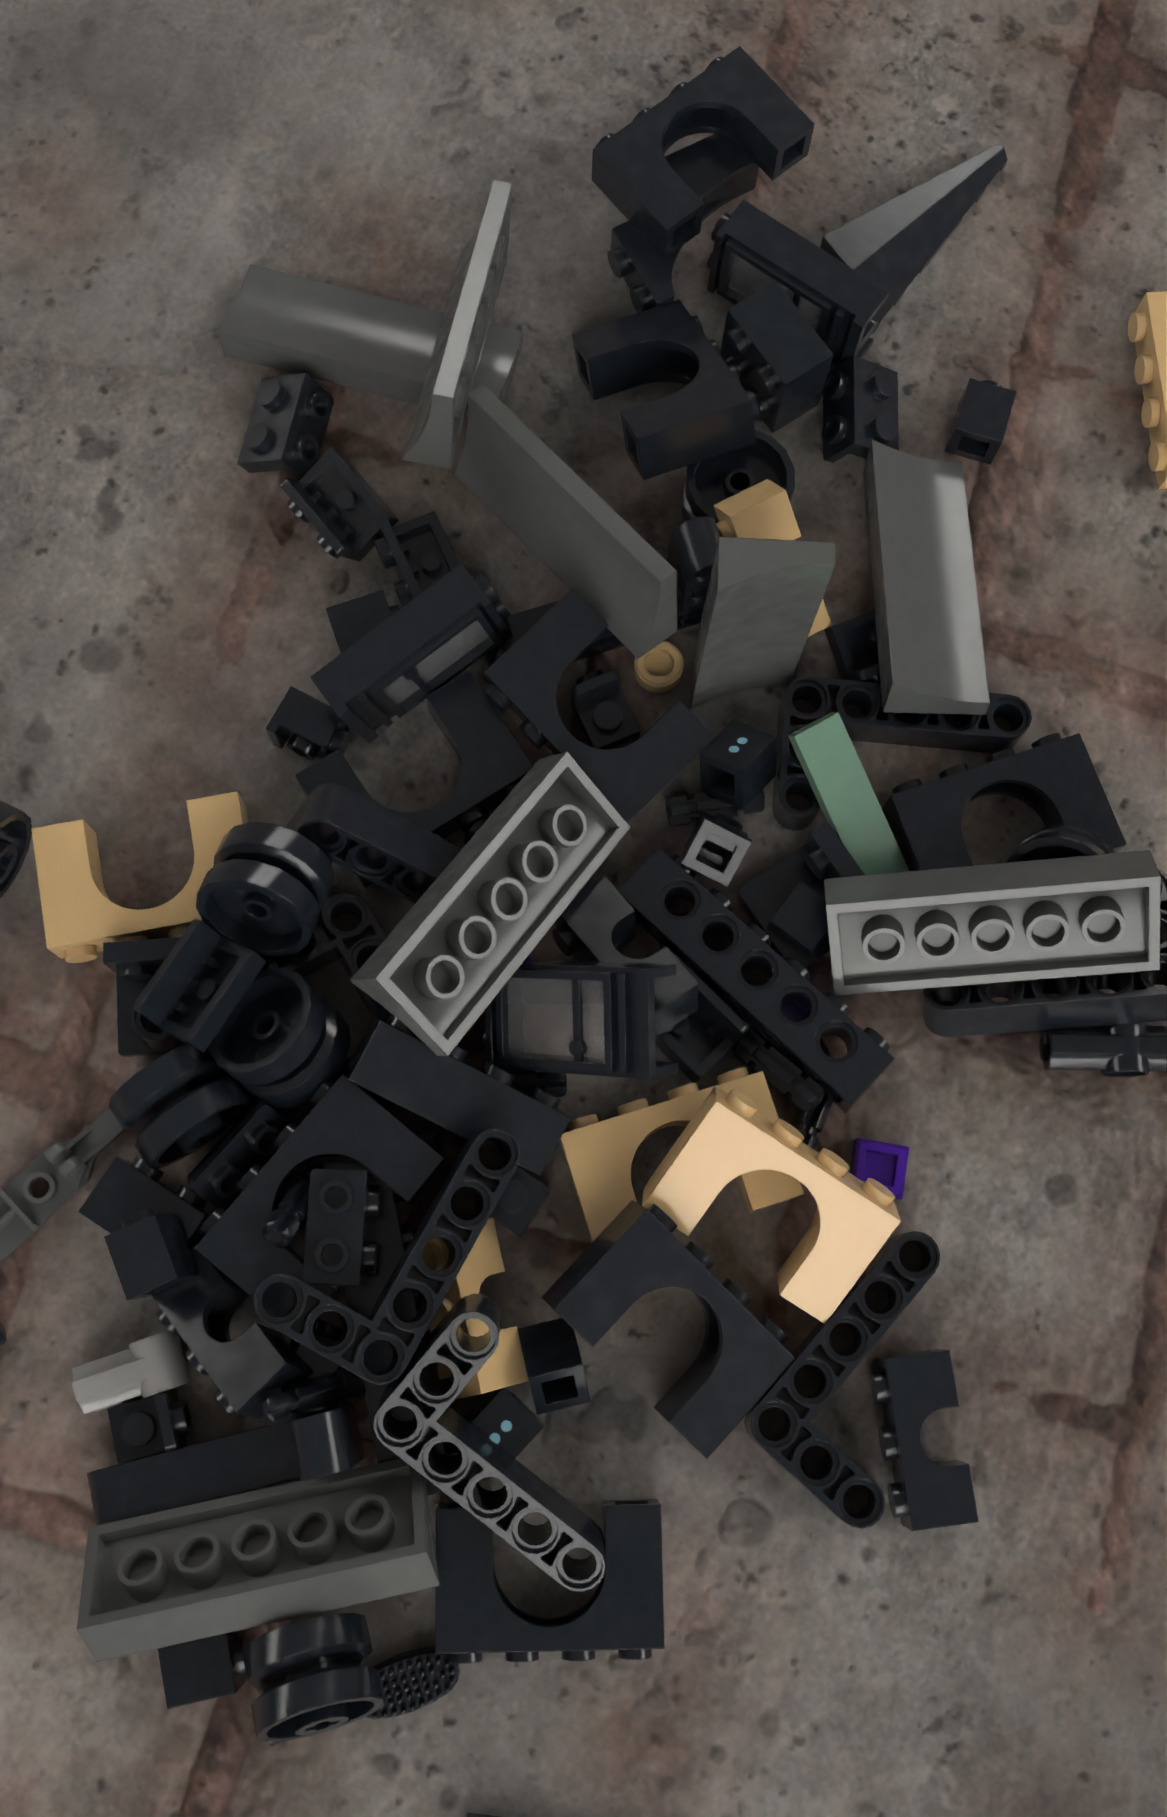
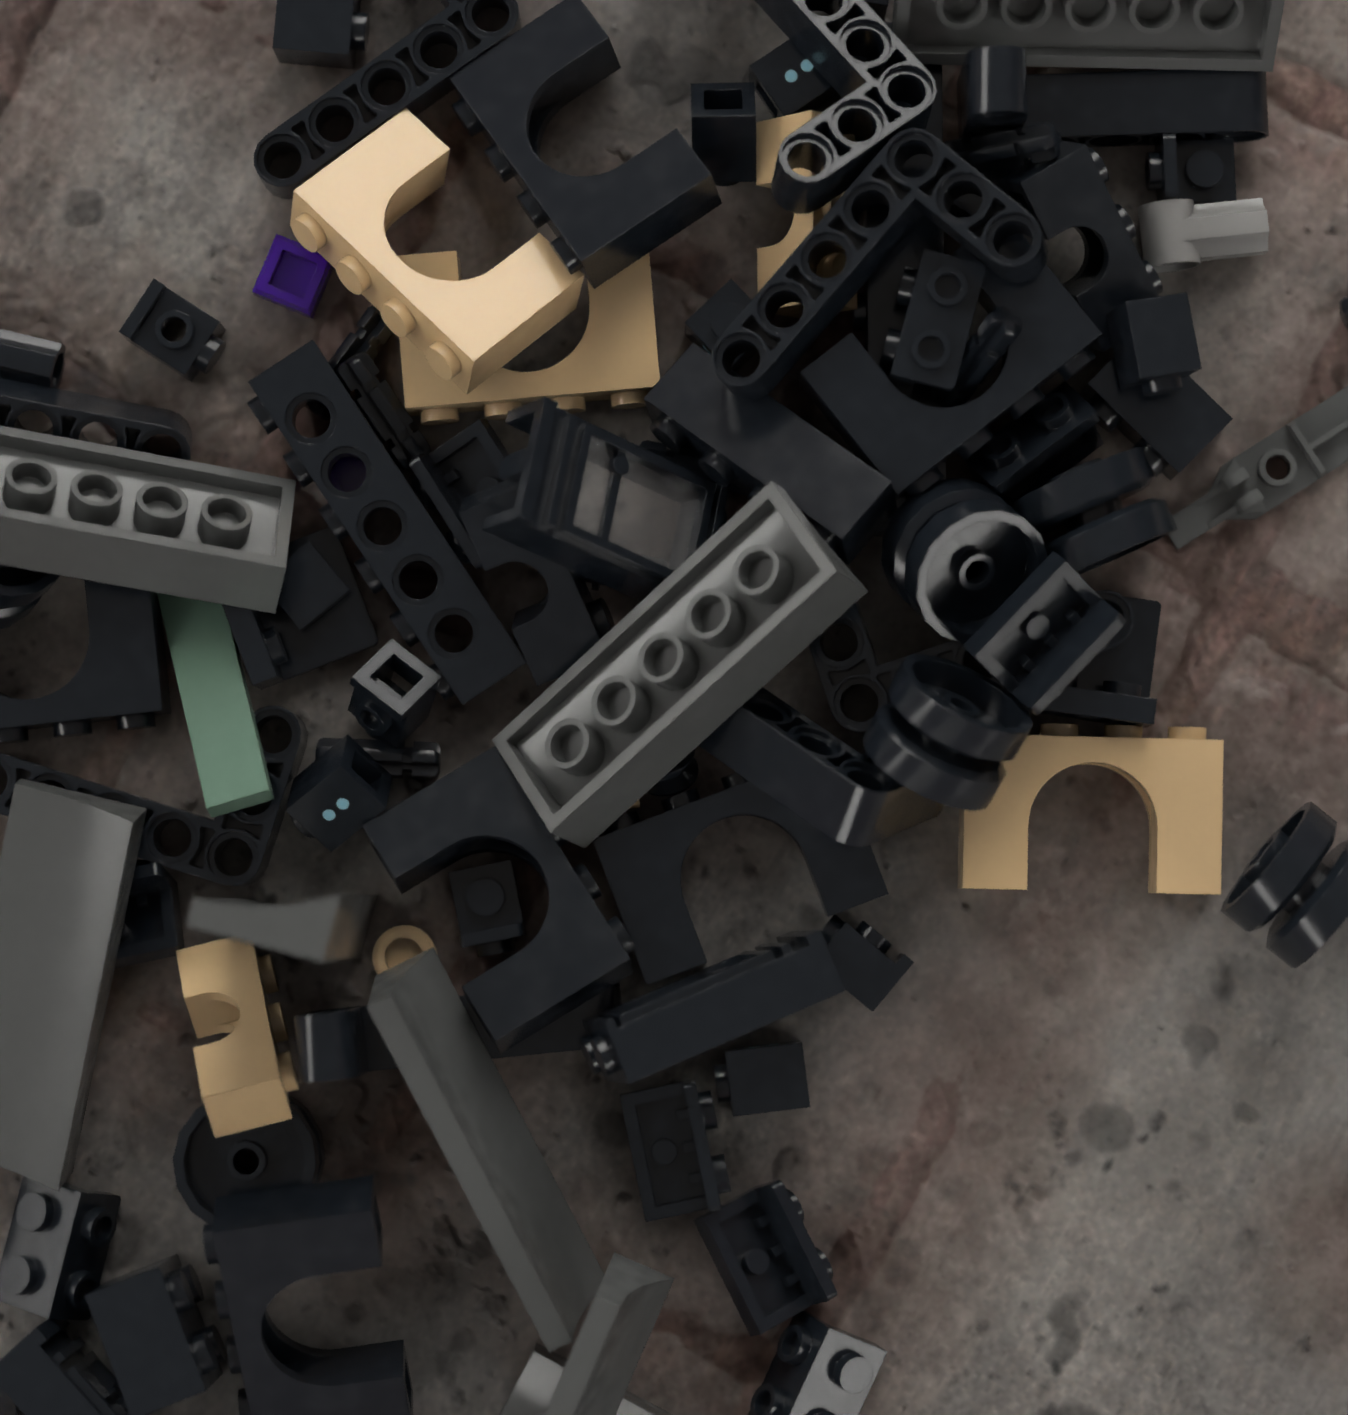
camera: 160 degrees left, 10 degrees up
none -> black brick [119,279,226,382]

